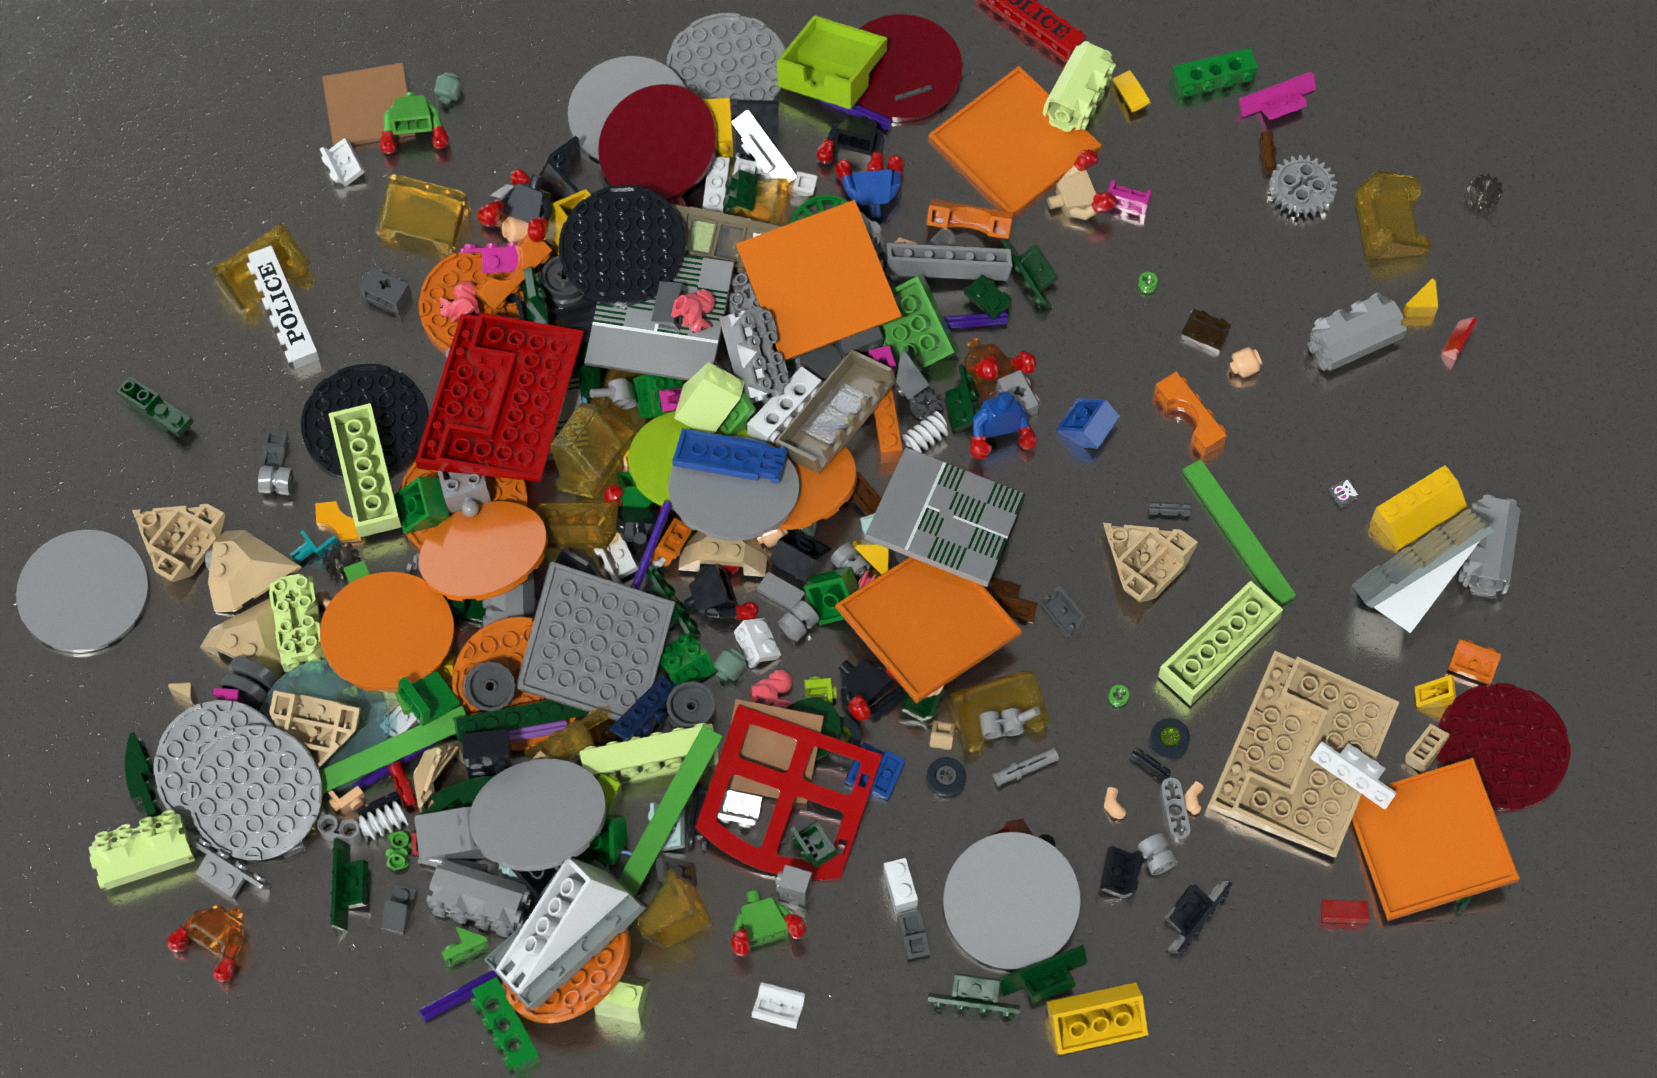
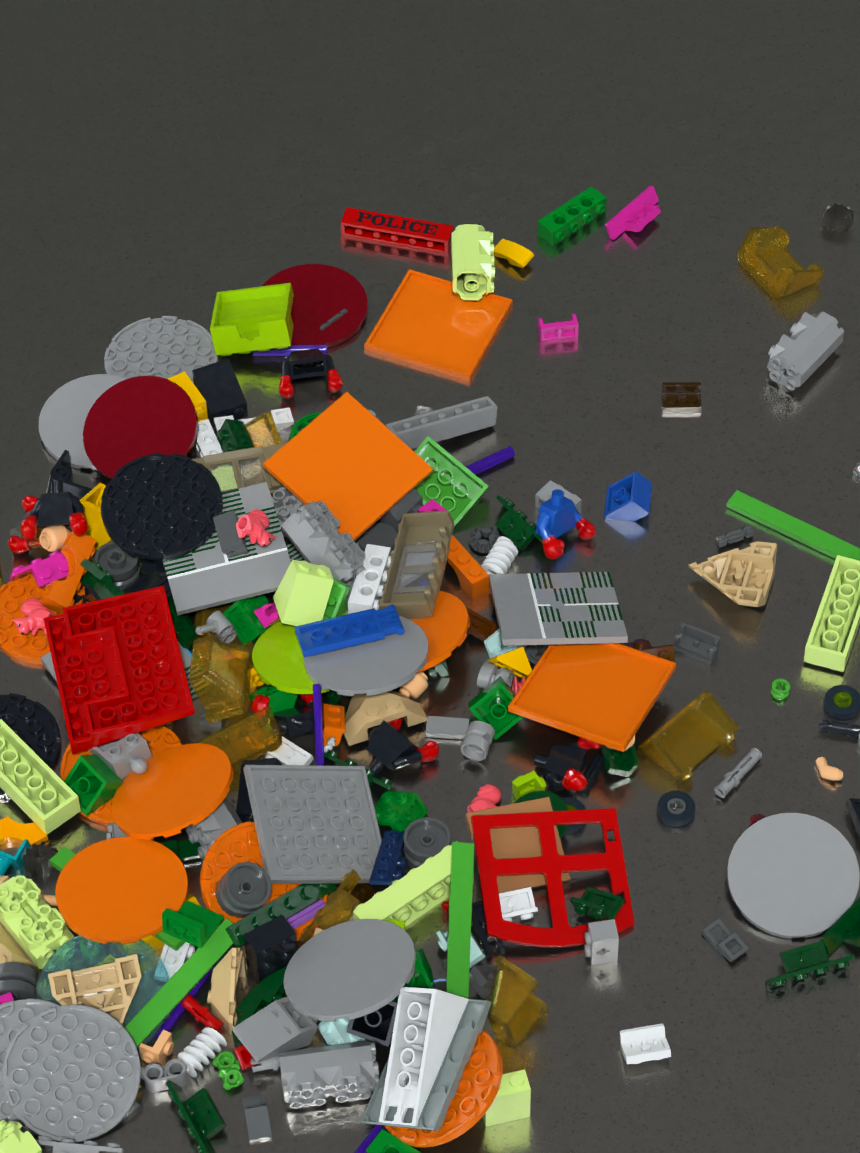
camera: 25 degrees left, 15 degrees down
black axle [357,792,401,819] -> none
bright green slope [441,927,489,966] -> none
sand green head [714,648,747,682] -> none
bright green torso [731,890,806,956] -> none
white bracket [732,110,797,189] -> none
white bracket [734,618,781,668] -> none
black slope [769,529,832,582] -> none
blue torso [835,155,905,217] -> none
blue slope [844,742,905,799] -> none
white brick [883,858,918,914] -> none
dark grey slope [896,345,932,400] -> none
orange arch [926,199,1014,239] -> none
tan slope [930,721,955,750] -> none
dark green bracket [964,275,1012,321] -> none
torso [964,338,1036,386] -> none
light grey beam [979,707,1040,739] -> none
dark green bracket [1001,238,1059,309] -> none
tan torso [1047,149,1117,220] -> none
bright green bush [1138,272,1158,293] -> none
orange arch [1154,371,1227,457] -> none
light nougat head [1230,347,1263,378] -> none
reddish brown pin [1260,131,1277,173] -> none
light grey gear [1269,155,1337,218] -> none
yellow slope [1402,278,1438,317] -> none

